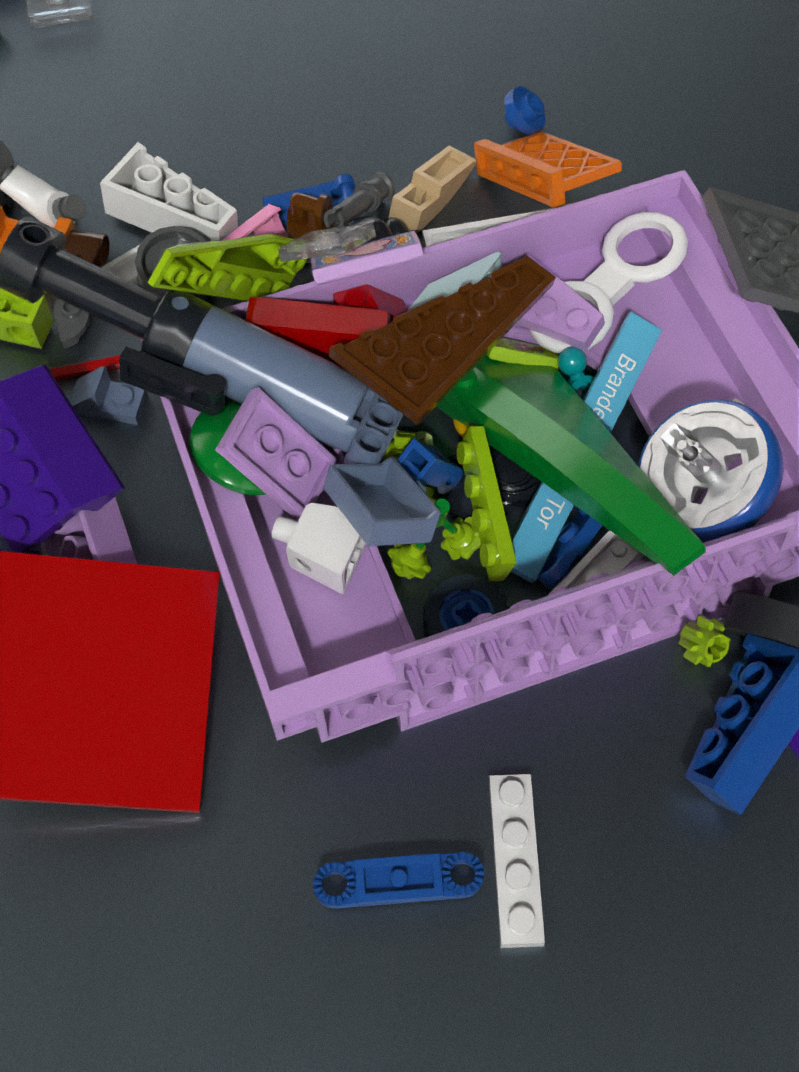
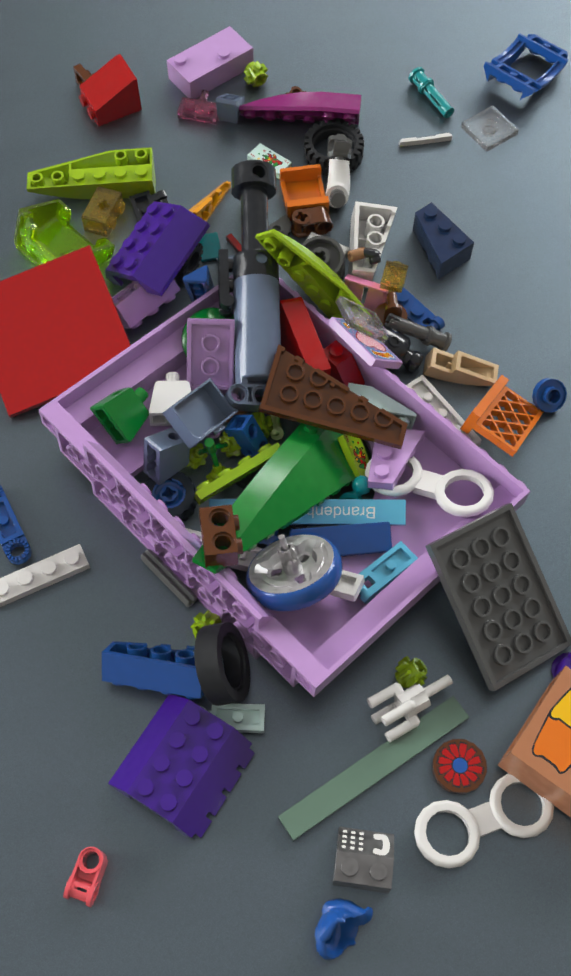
camera: 65 degrees right, 0 degrees up
none -> green torso [90,387,149,444]
none -> dark grey axle [141,549,197,607]
none -> sand blue torso [144,427,197,485]
none -> blue slope [183,265,214,302]
none -> reddish brown brick [199,505,243,568]
none -> blue slope [289,522,392,556]
none -> arm [347,247,381,265]
none -> medium azure plate [359,541,418,604]
none -> clear yellow bracket [380,261,408,293]
none -> white piece [399,133,452,147]
none -> dark blue wedge [413,202,474,280]

